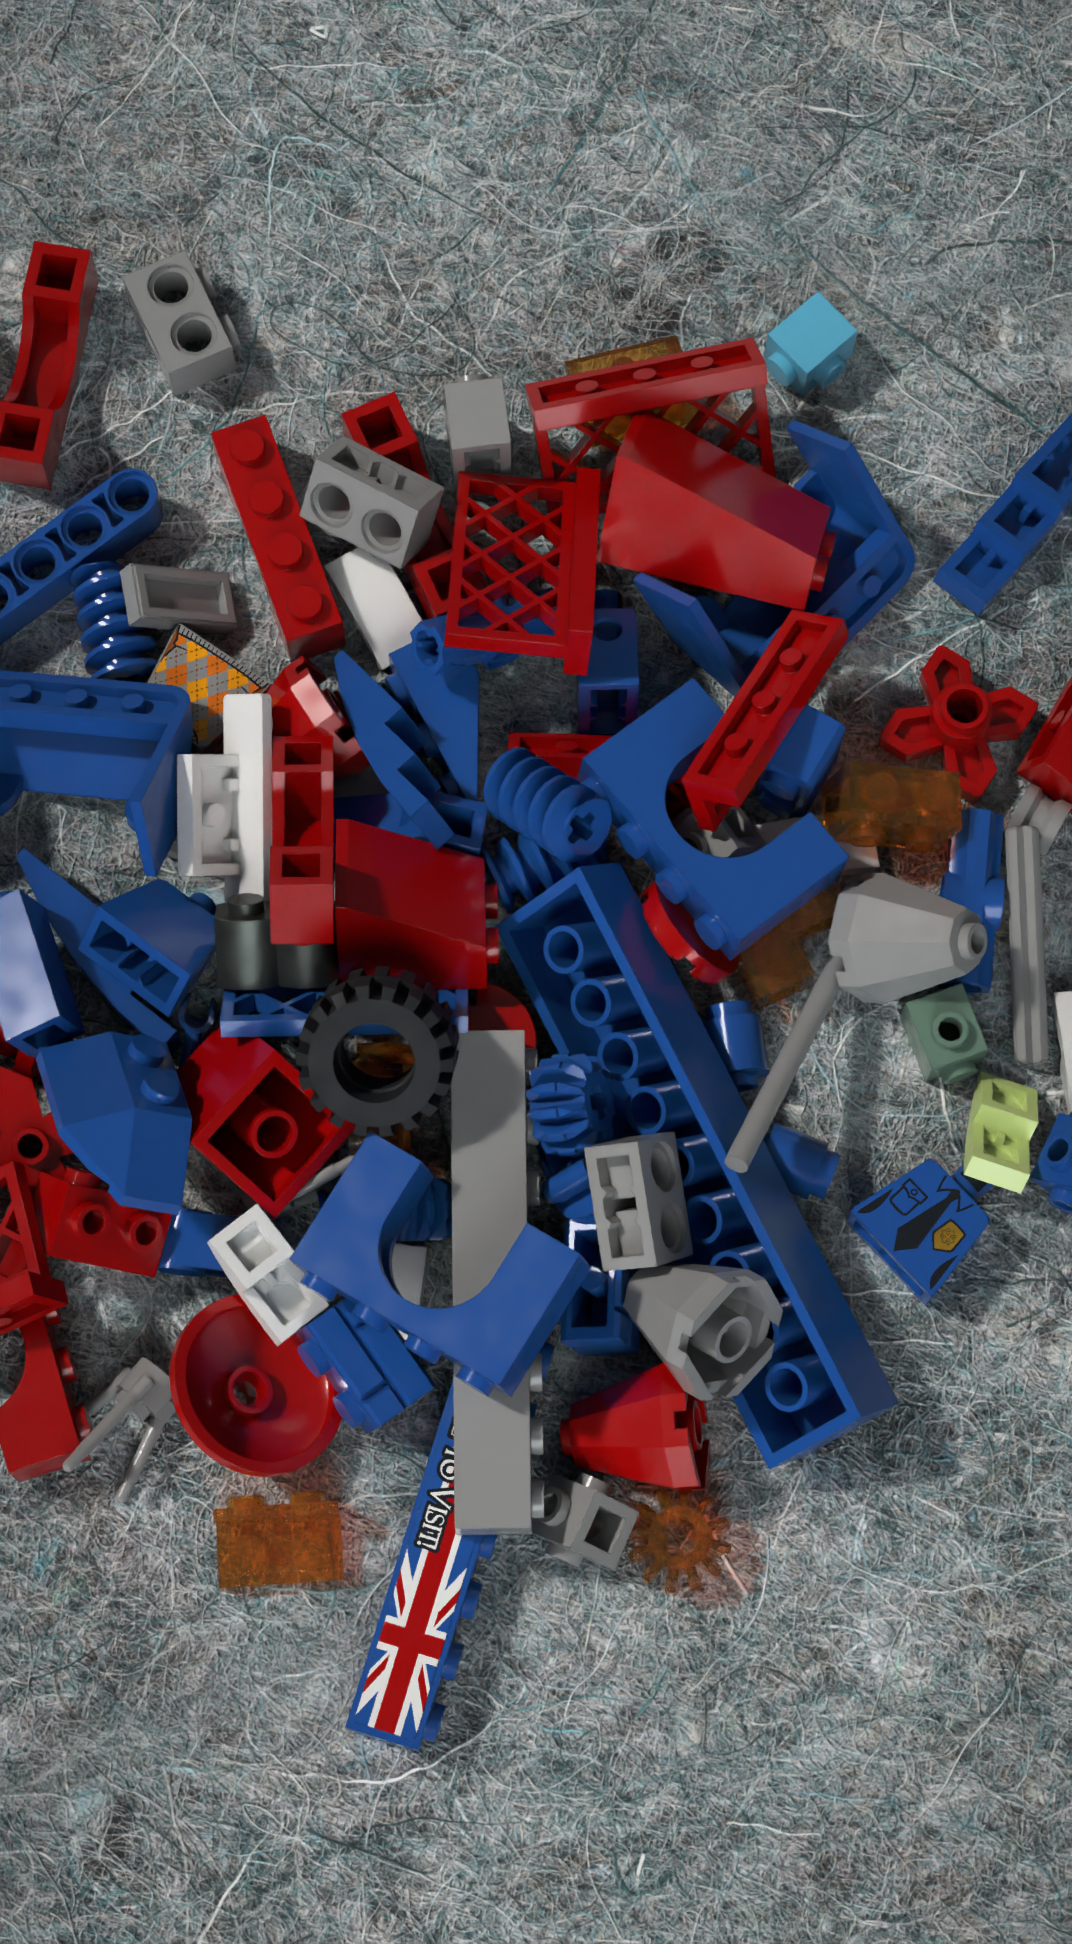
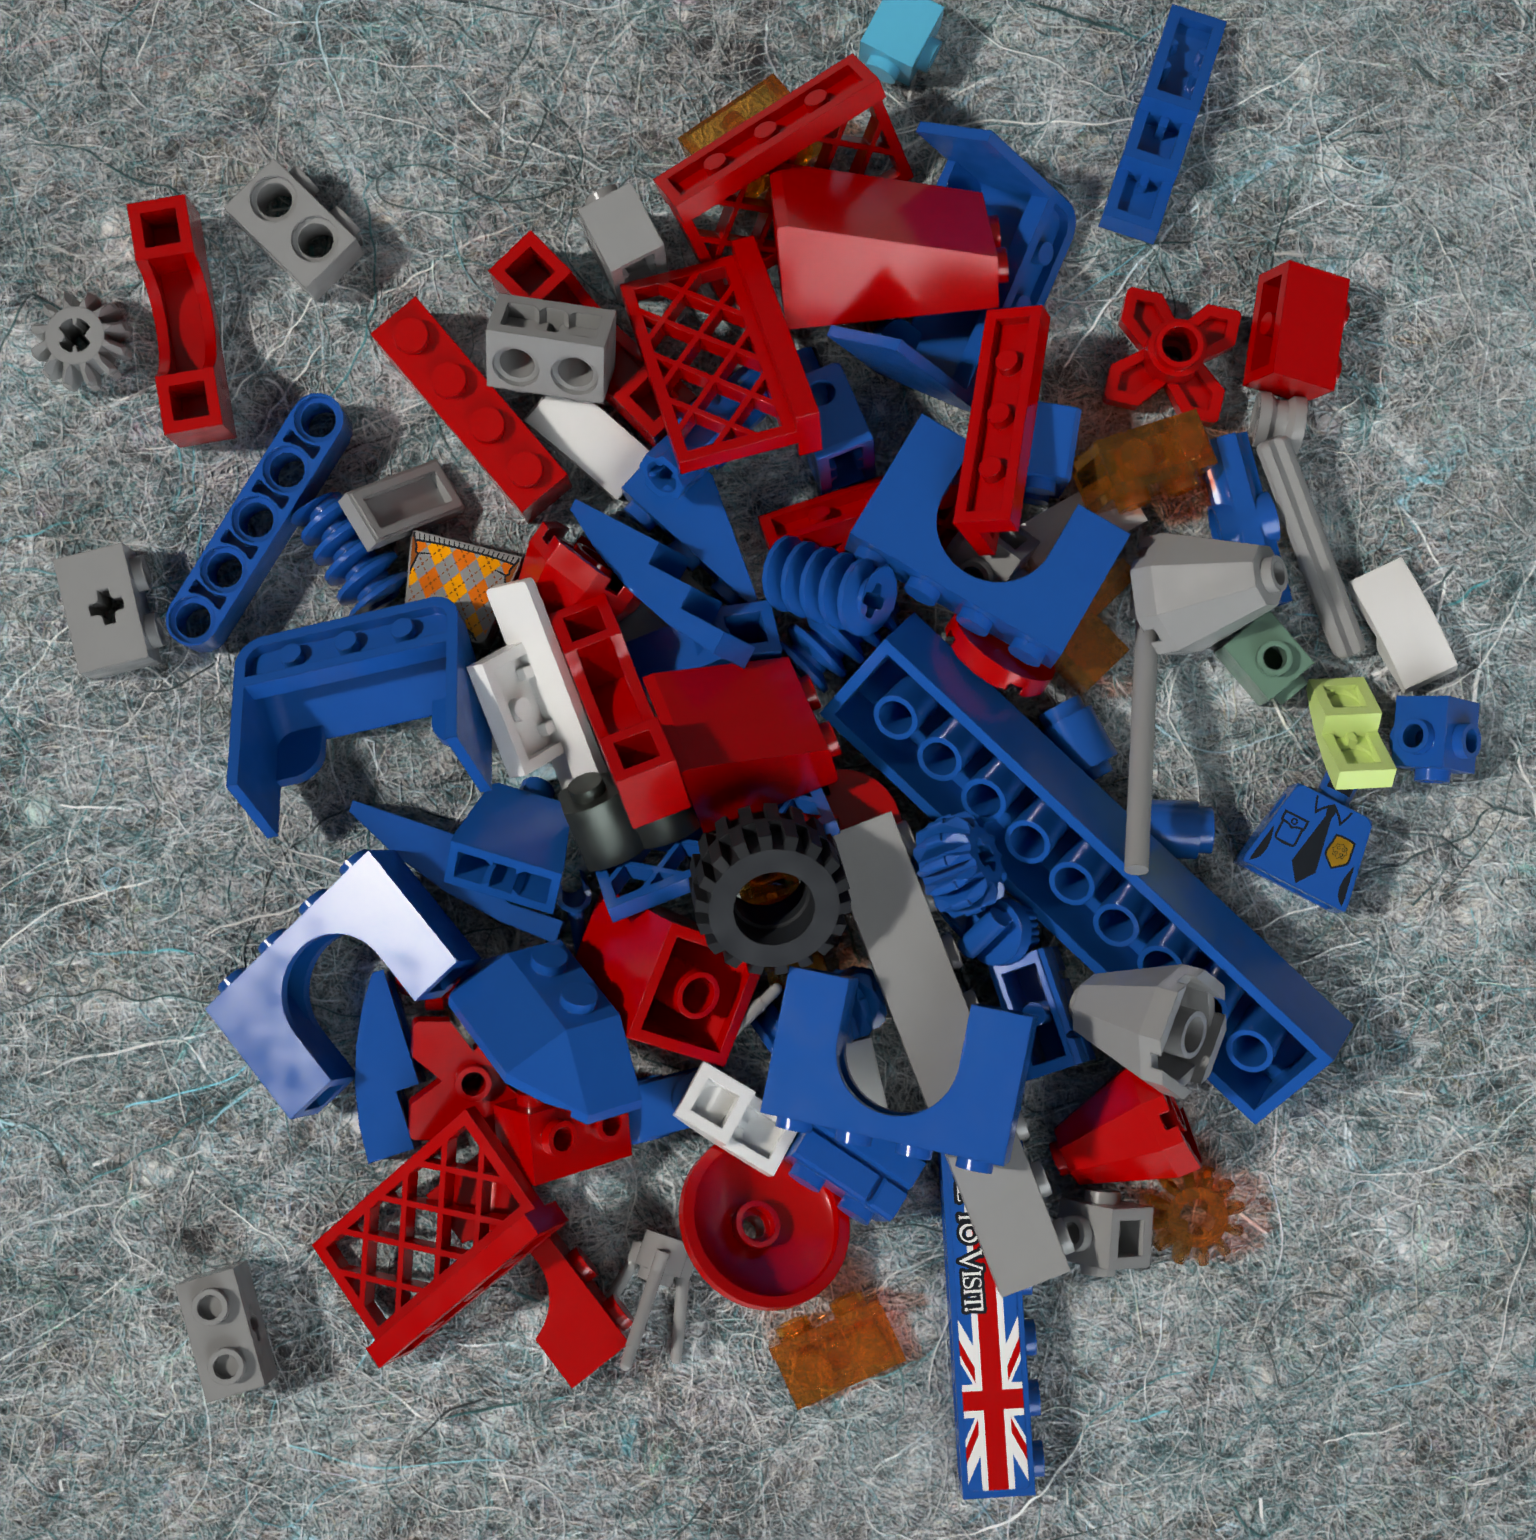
camera: 20 degrees left, 10 degrees up
light grey brick [584,1132,694,1272] -> none

